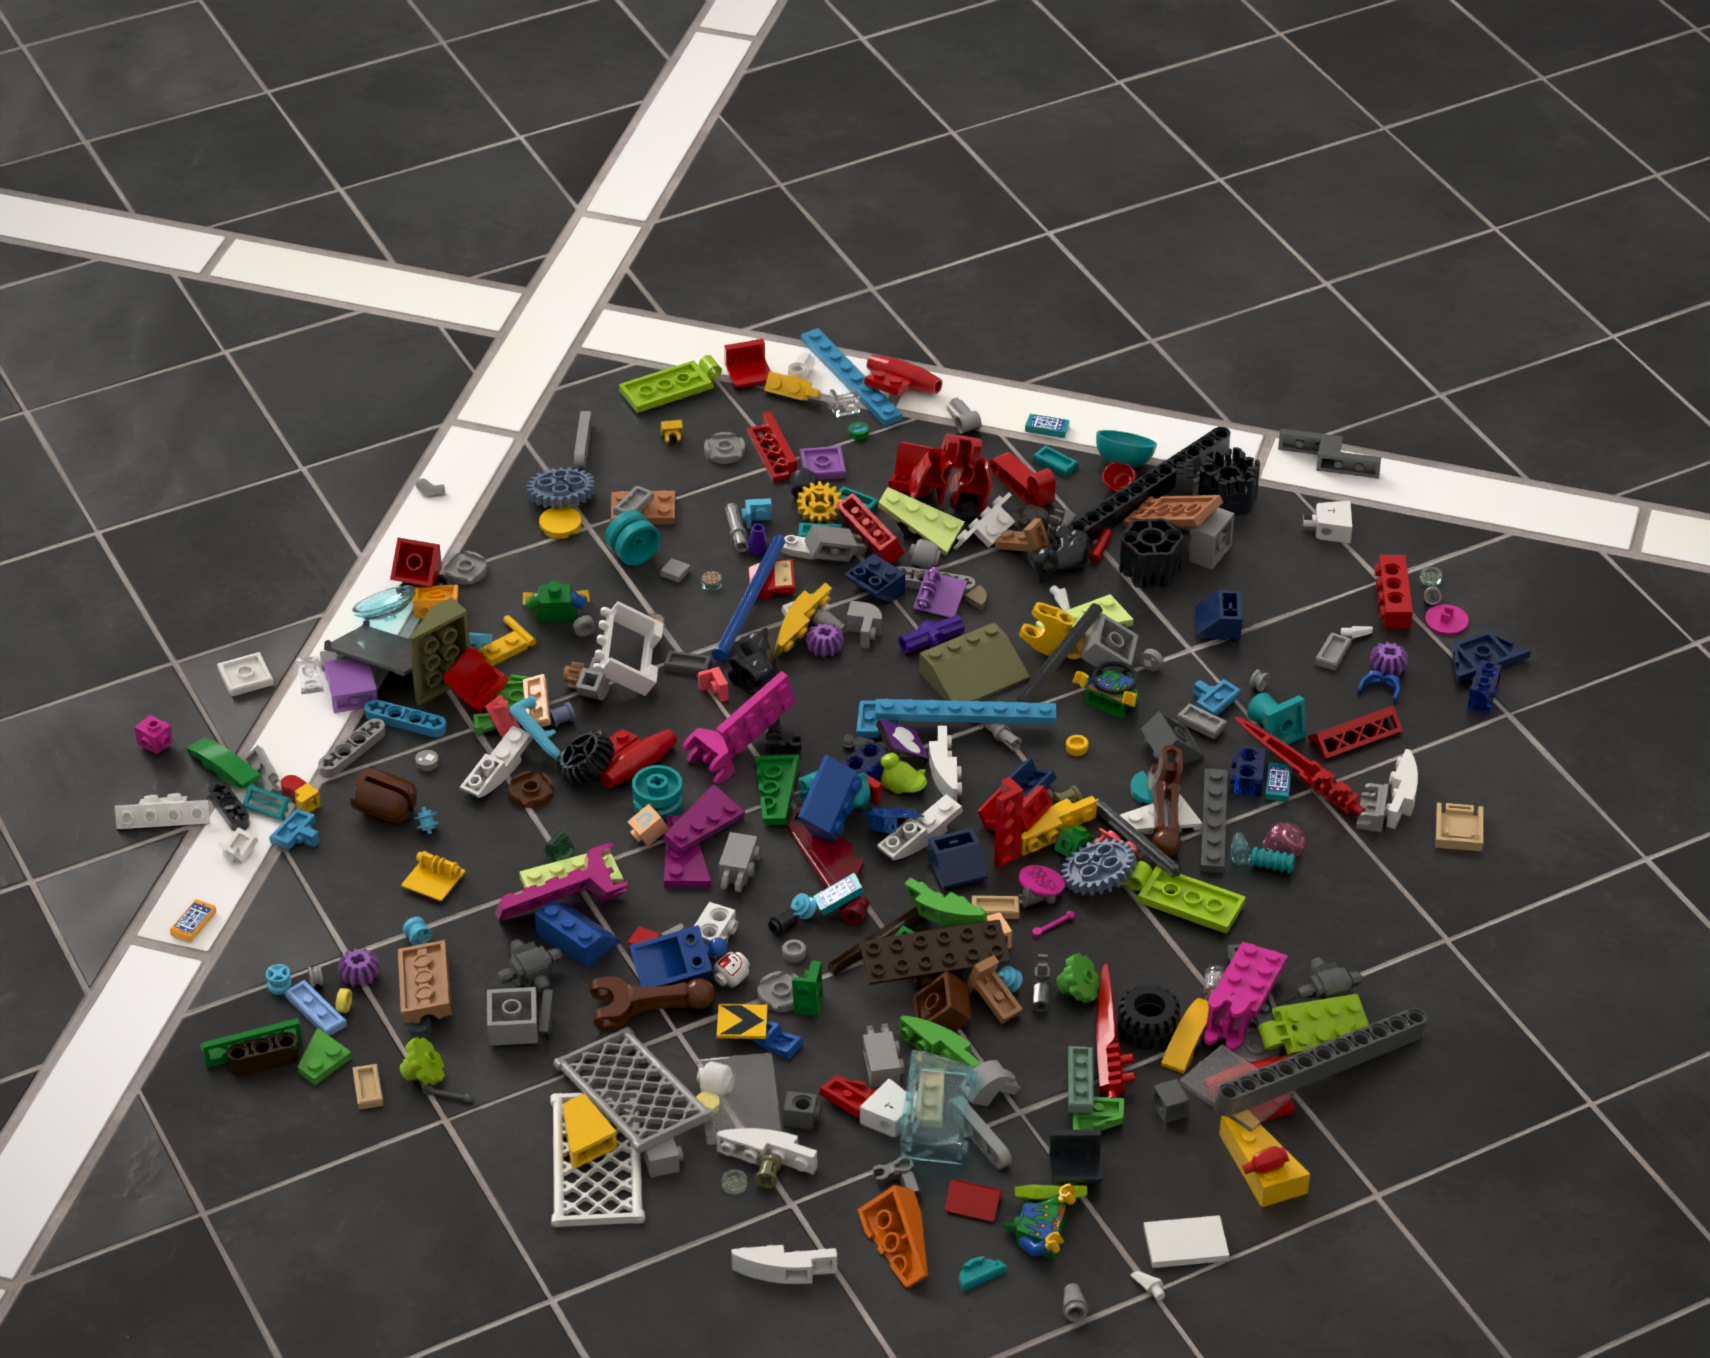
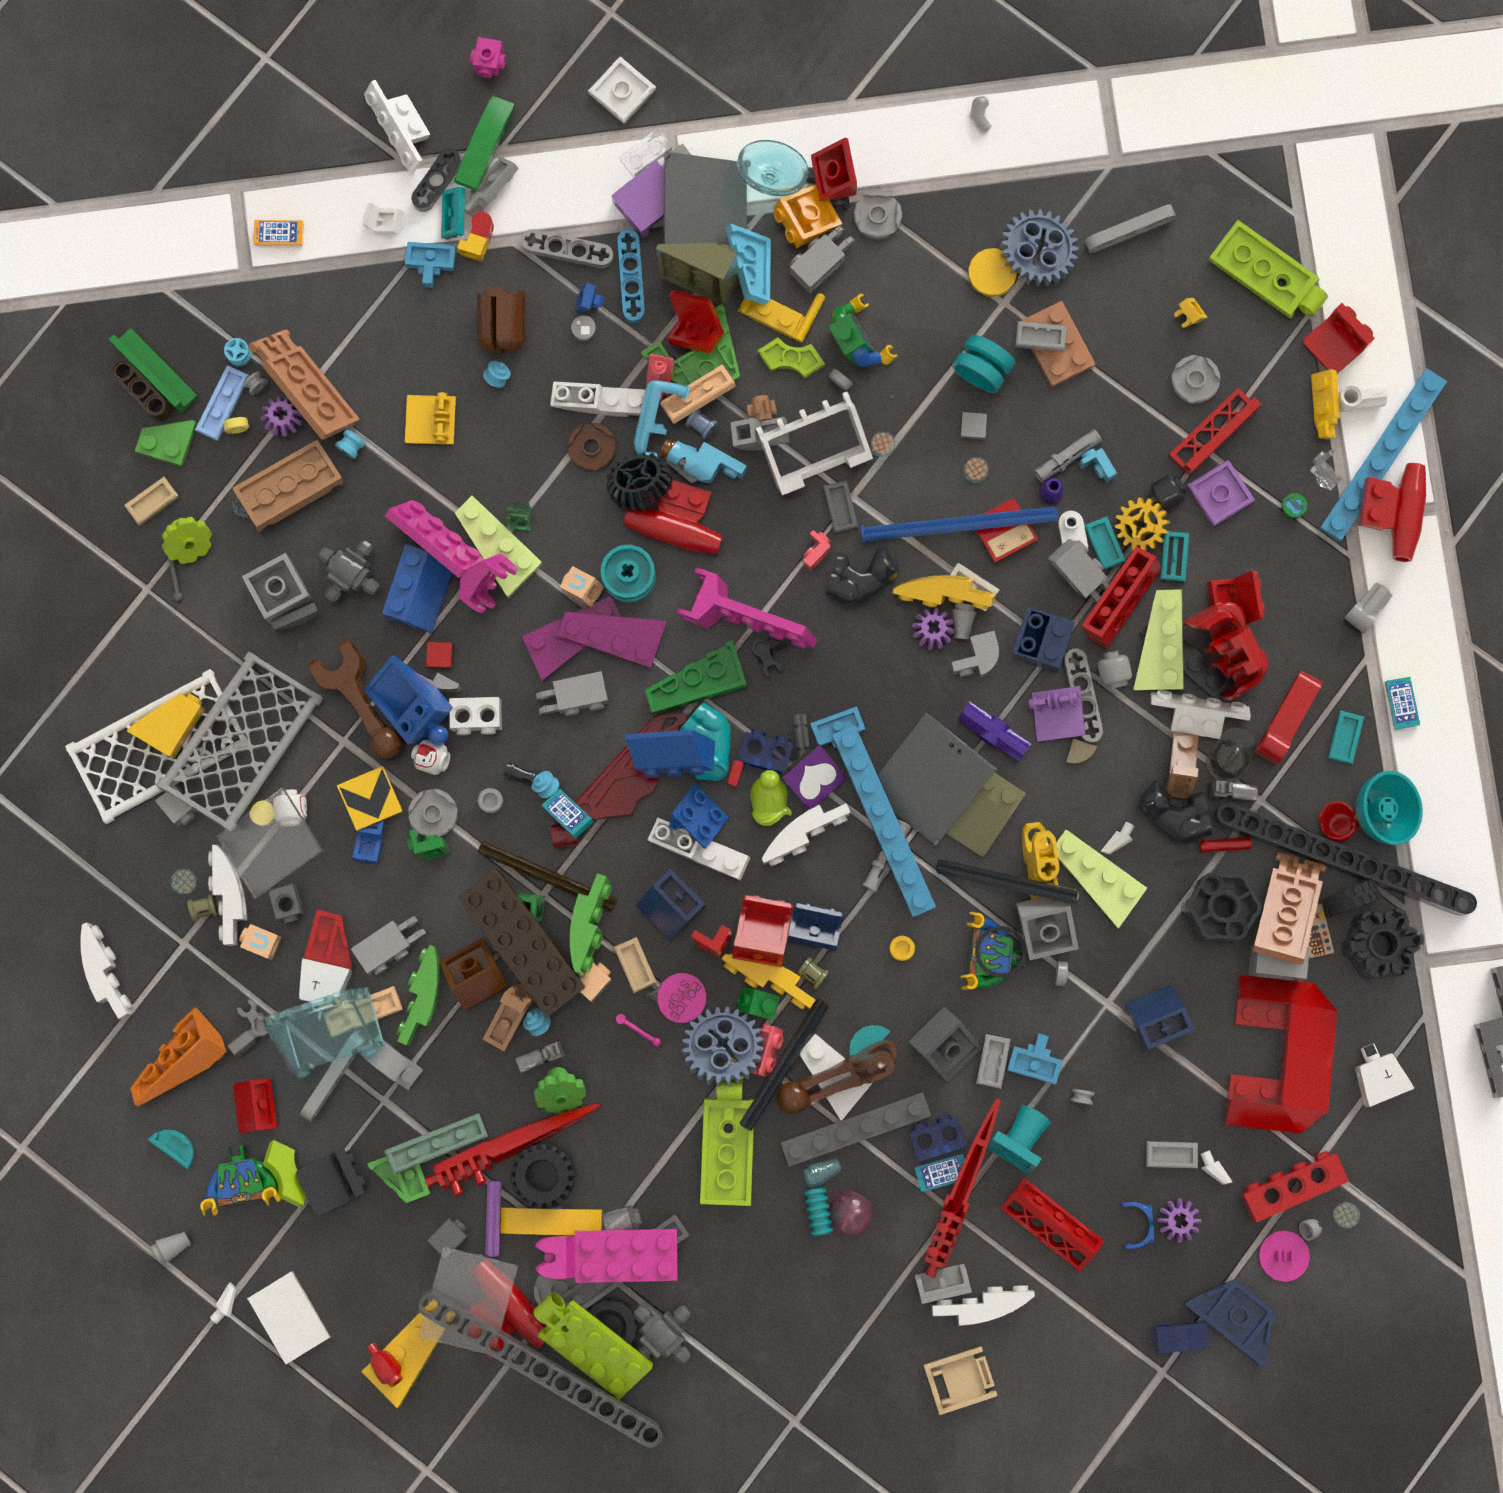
camera: 70 degrees right, 40 degrees up
none -> light nougat brick [239,924,282,960]
none -> nougat hinge [248,329,360,440]
none -> medium lavender axle [485,1181,501,1257]
none -> blue tile [574,283,604,313]
none -> medium azure plate [659,438,747,484]
none -> lime tile [758,337,825,379]
none -> light grey hinge [790,226,854,294]
none -> dark grey door [877,713,997,847]
none -> red slope [1225,974,1337,1134]

